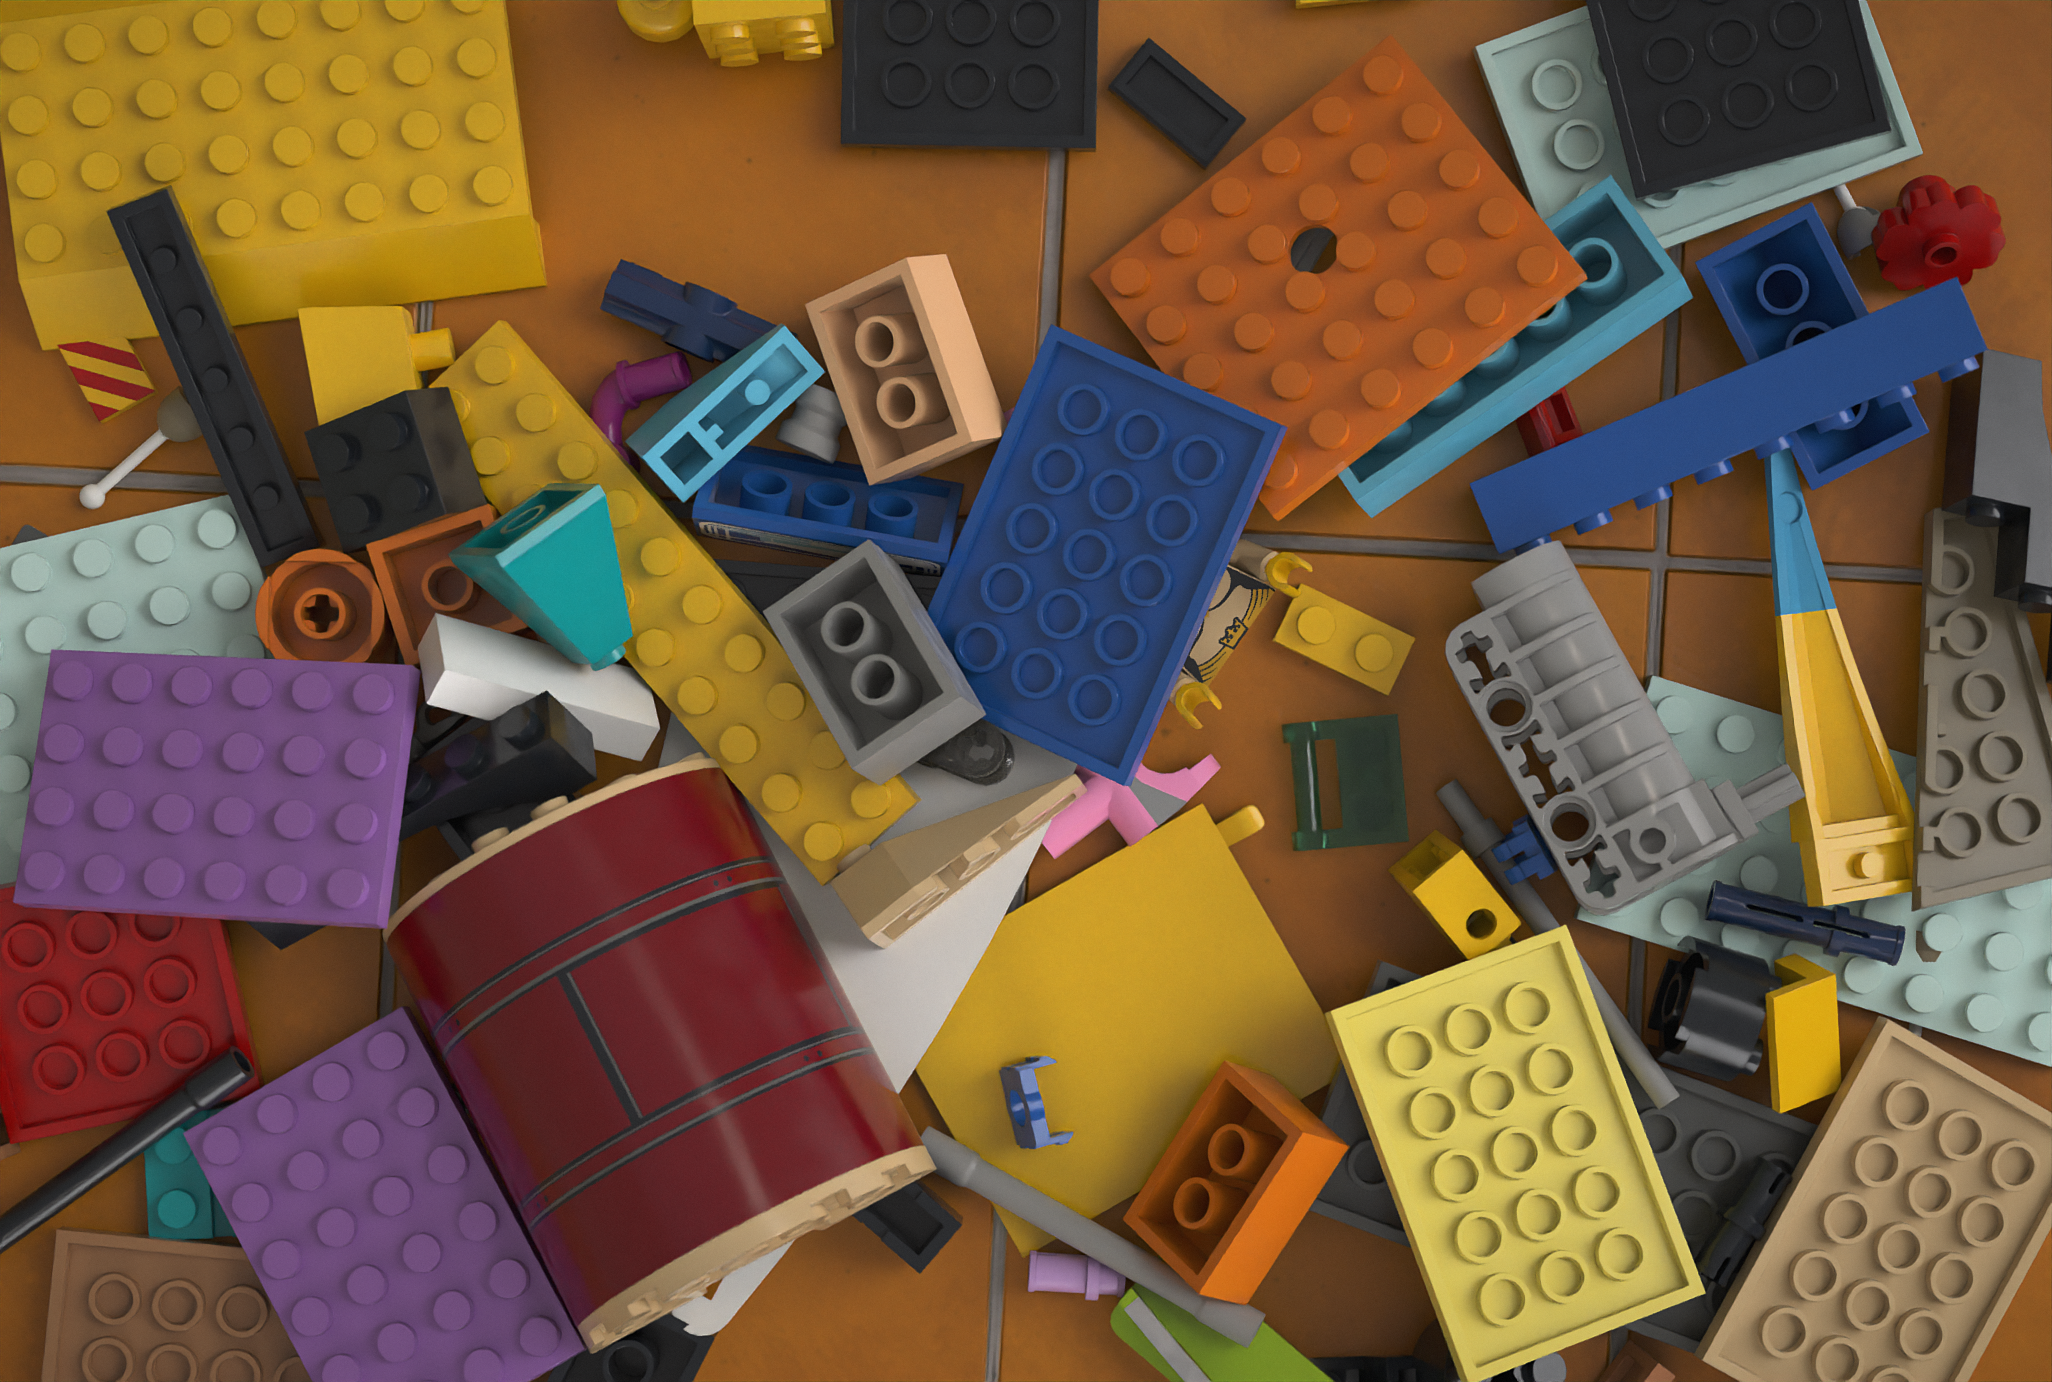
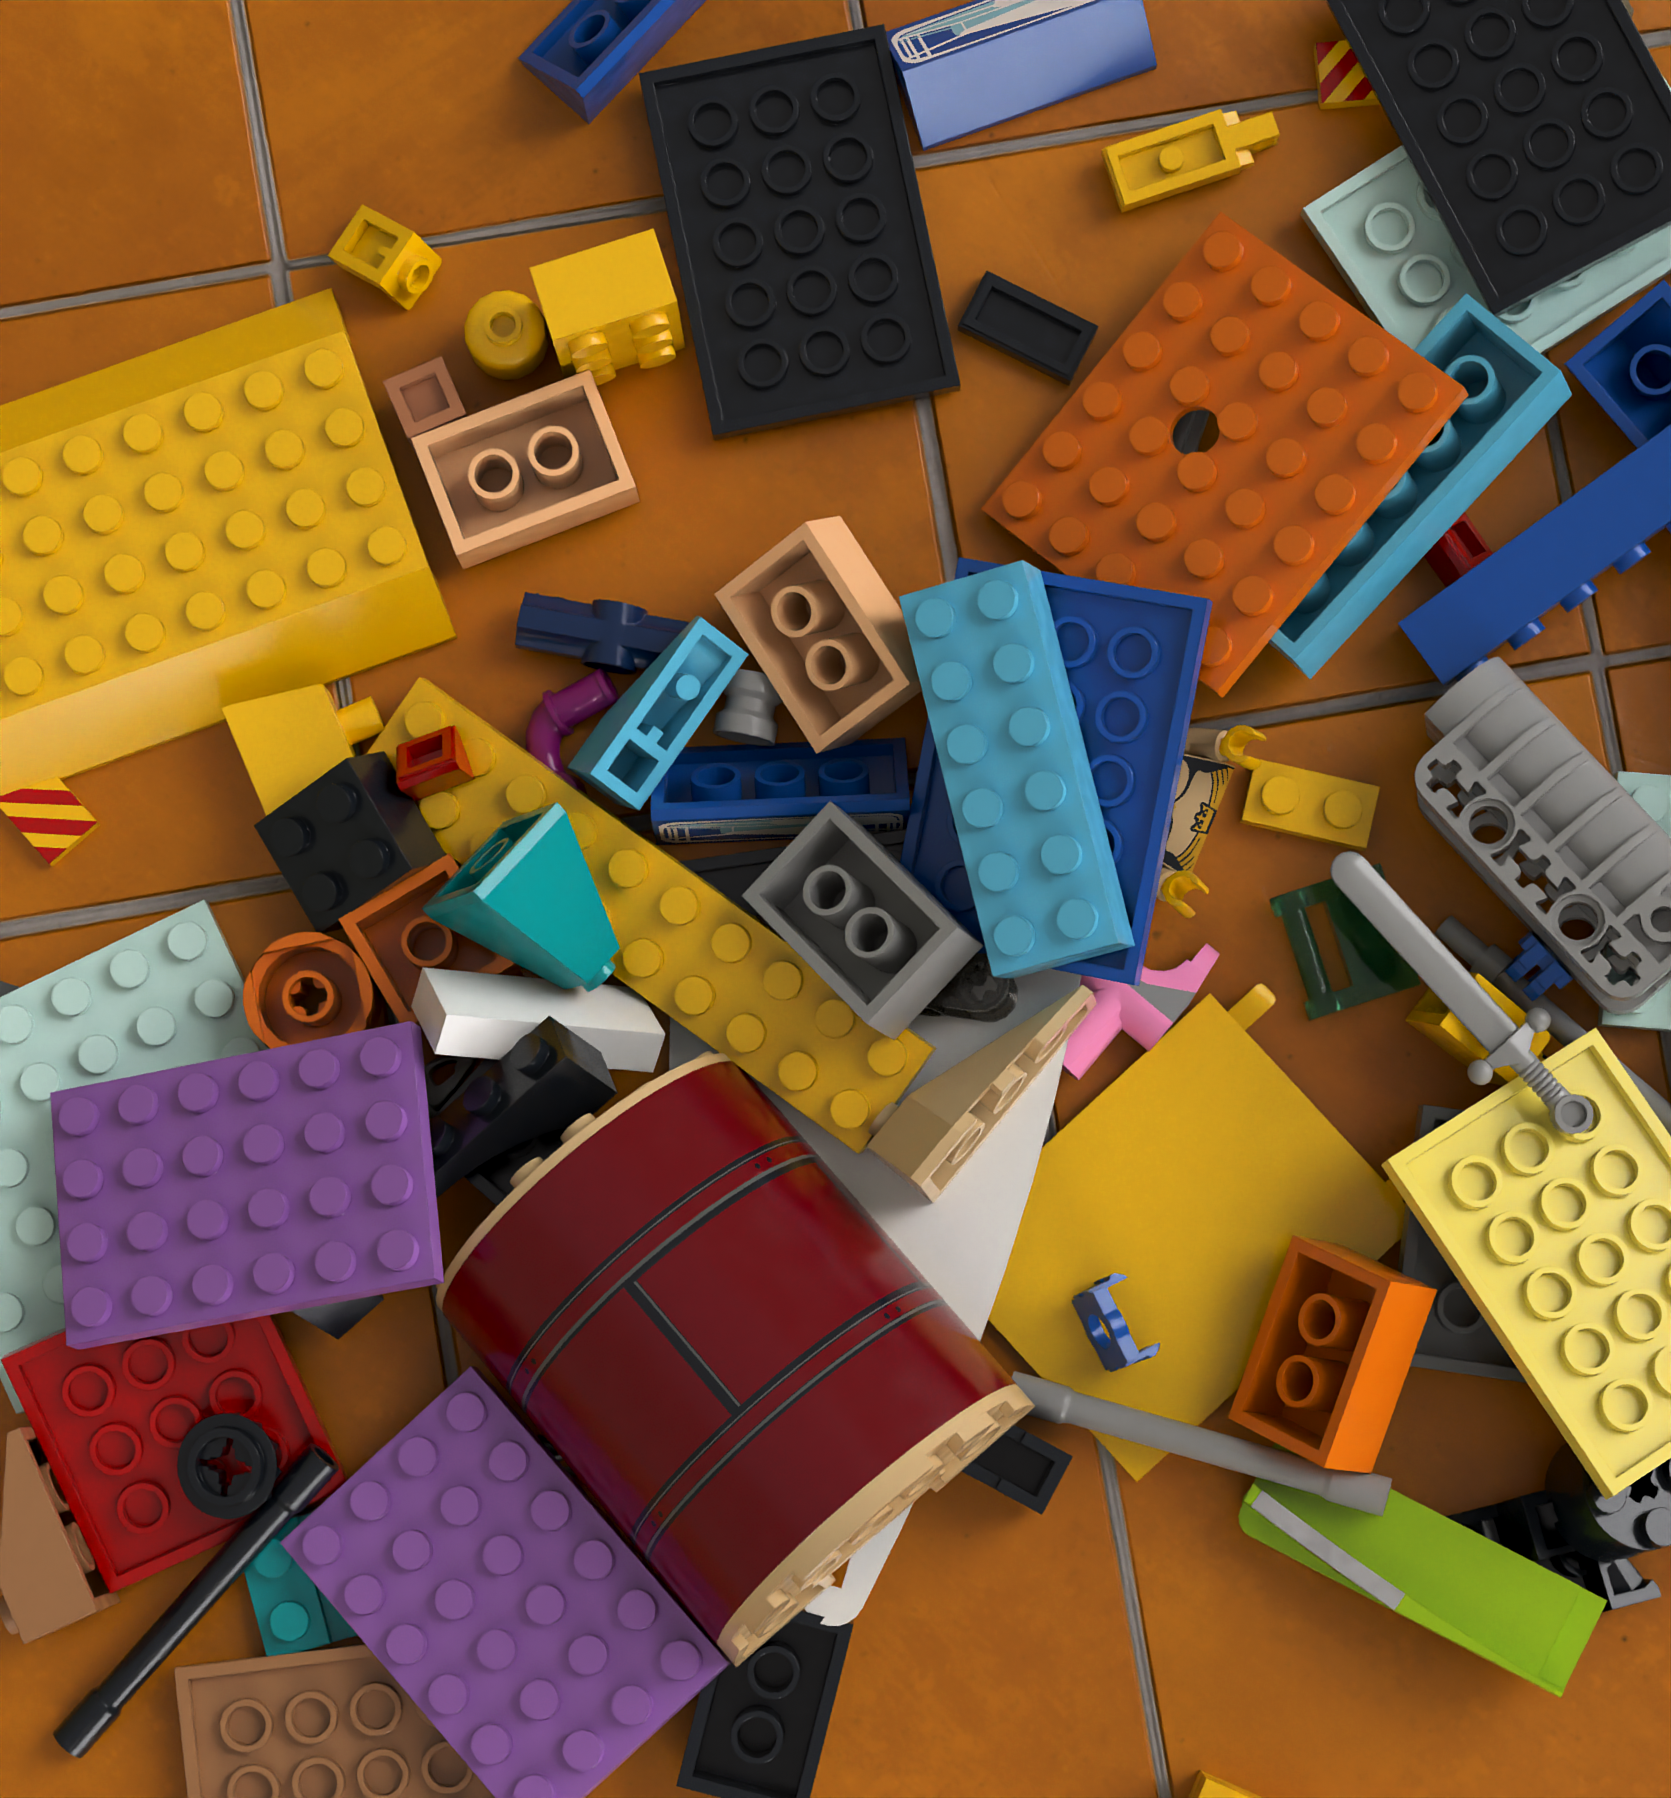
camera: 15 degrees left, 5 degrees down
hinge [79,386,202,509] -> none
black plate [106,185,323,568] -> none
lavender pin [1028,1250,1126,1301] -> none
none -> black gear [177,1413,282,1519]
none -> nougat brick [383,356,467,454]
none -> red slope [396,725,475,801]
none -> light nougat brick [411,369,640,570]
none -> medium azure brick [899,560,1135,979]
none -> light grey sword [1330,851,1594,1134]

